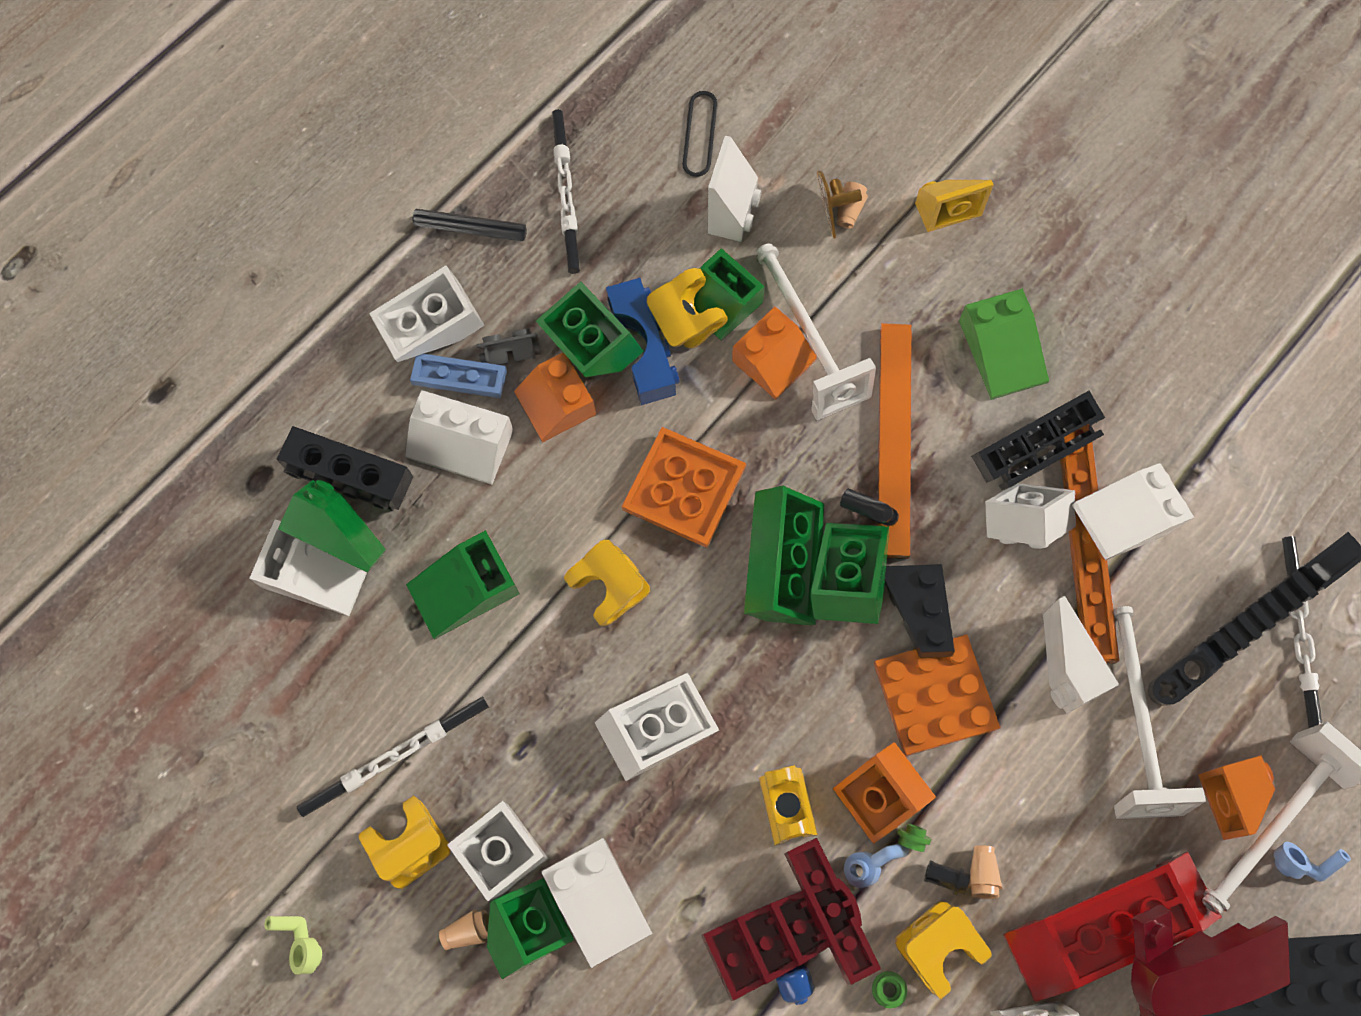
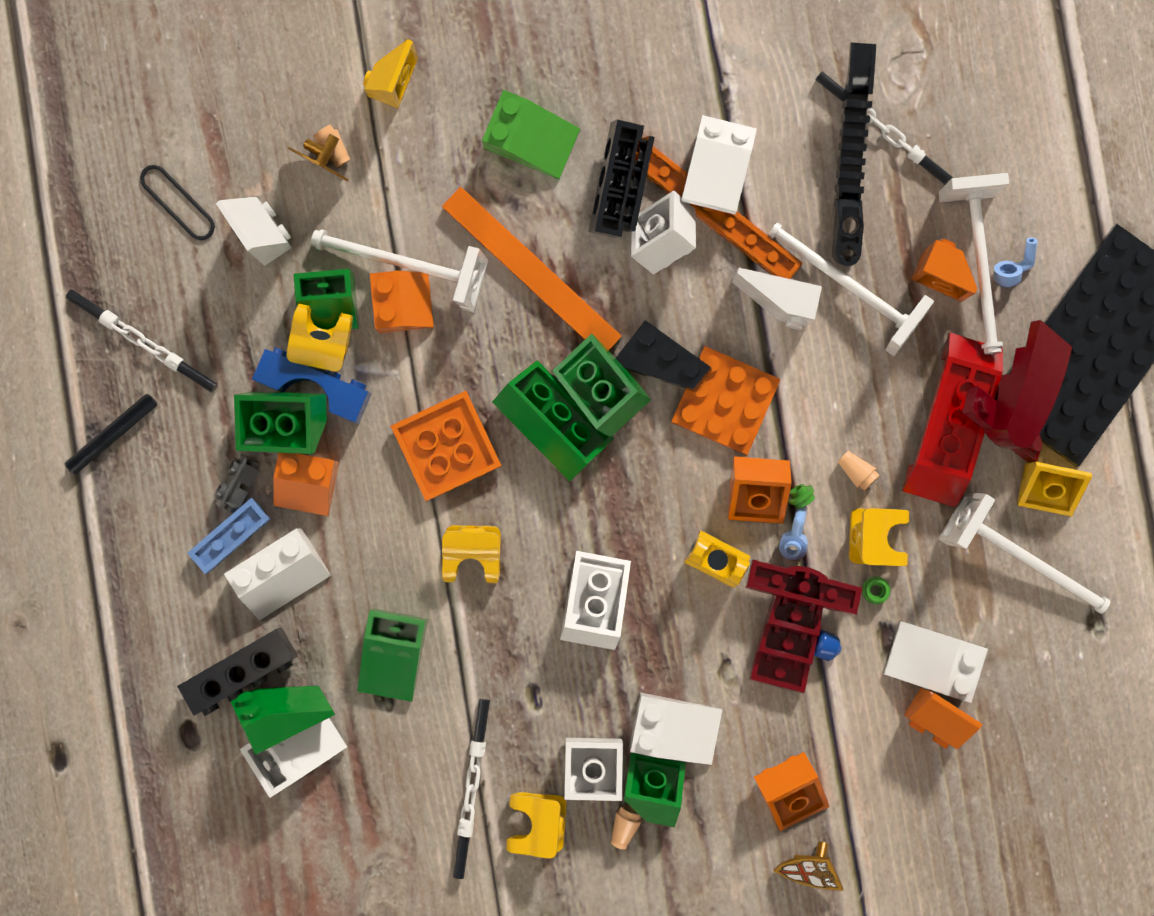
camera: 55 degrees left, 15 degrees up
white slope [369,266,485,362] -> none
black bar [840,488,899,526] -> none
black pin [924,860,970,896] -> none

